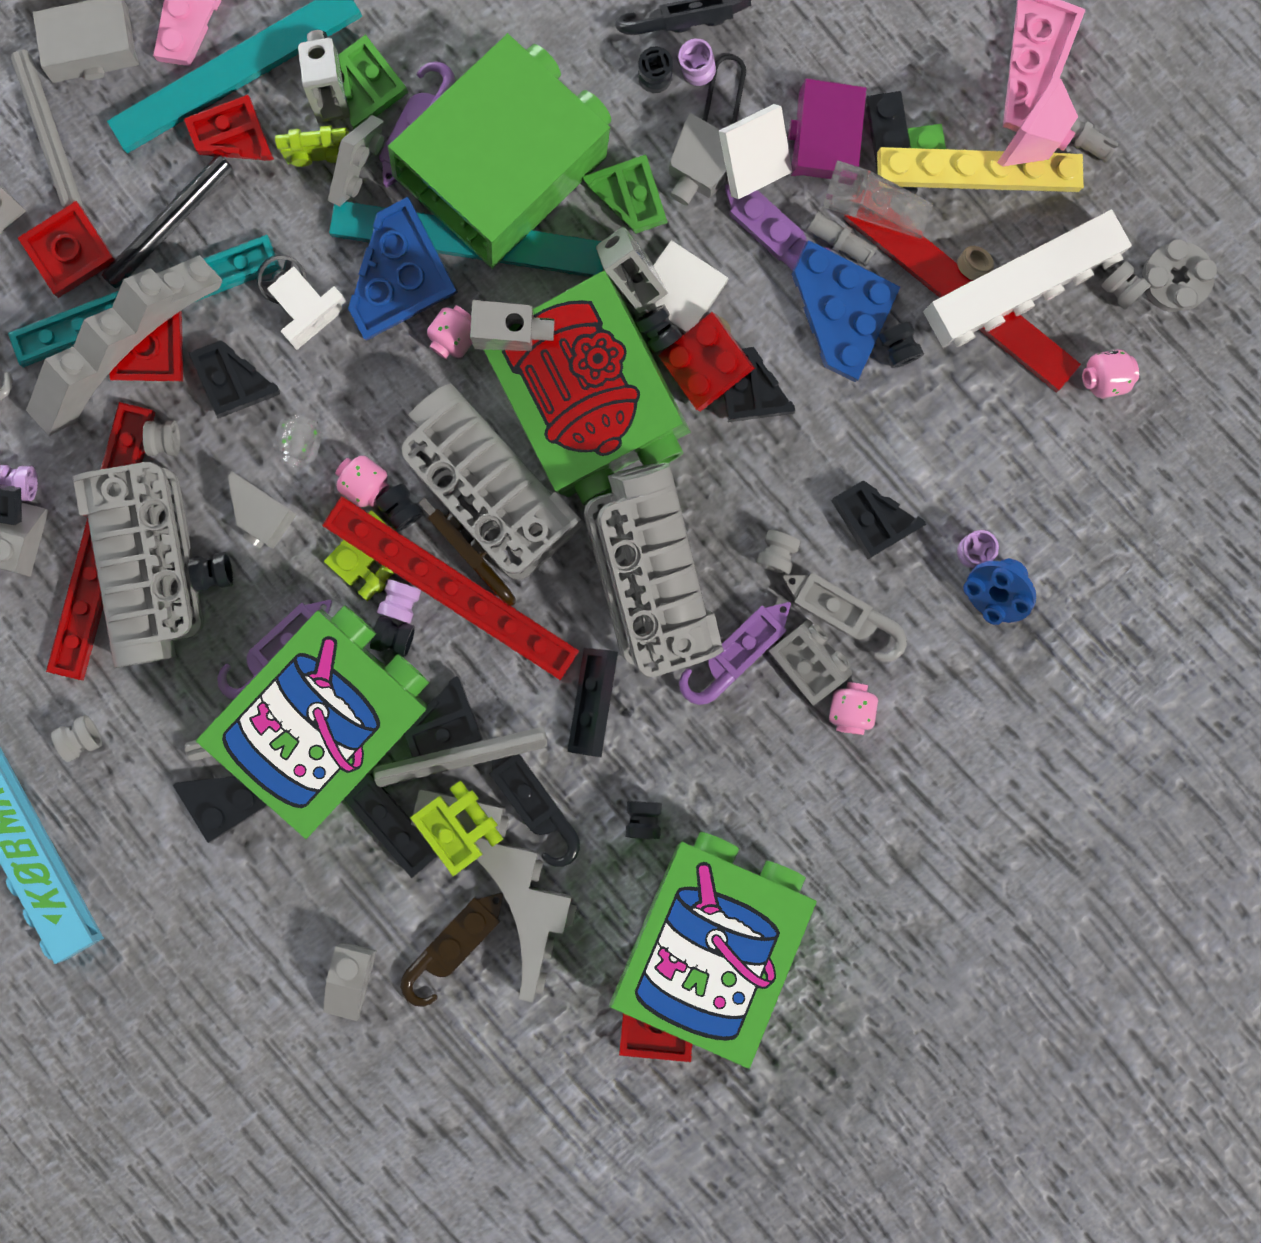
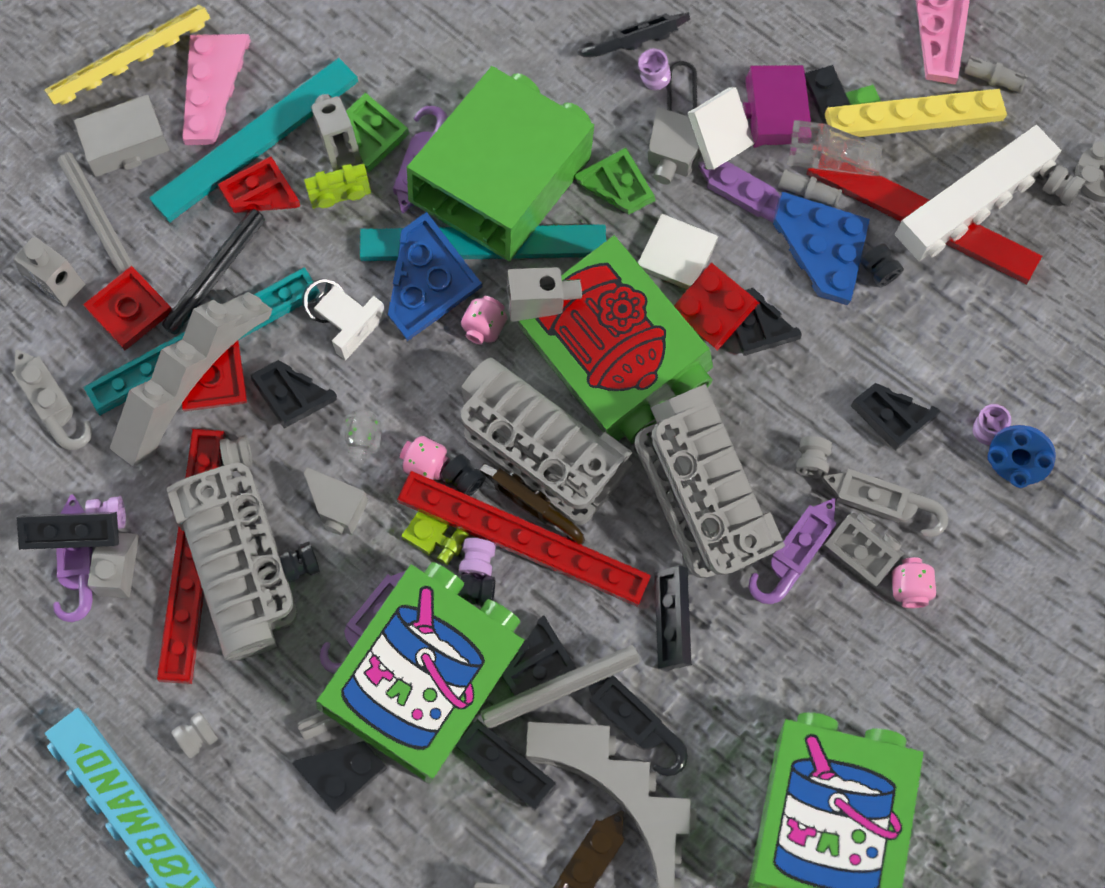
camera: 10 degrees left, 15 degrees down
light grey plate [327,115,384,206] -> none
lime plate [410,781,504,876] -> none
light grey torso [596,227,668,313] -> none
black wheel [625,801,662,839] -> none
black wheel [635,304,682,353] -> none
black wheel [638,46,673,93] -> none
dark tan tile [957,246,994,281] -> none
bright pink slope [997,75,1078,166] -> none
bright pink head [1082,349,1139,399] -> none

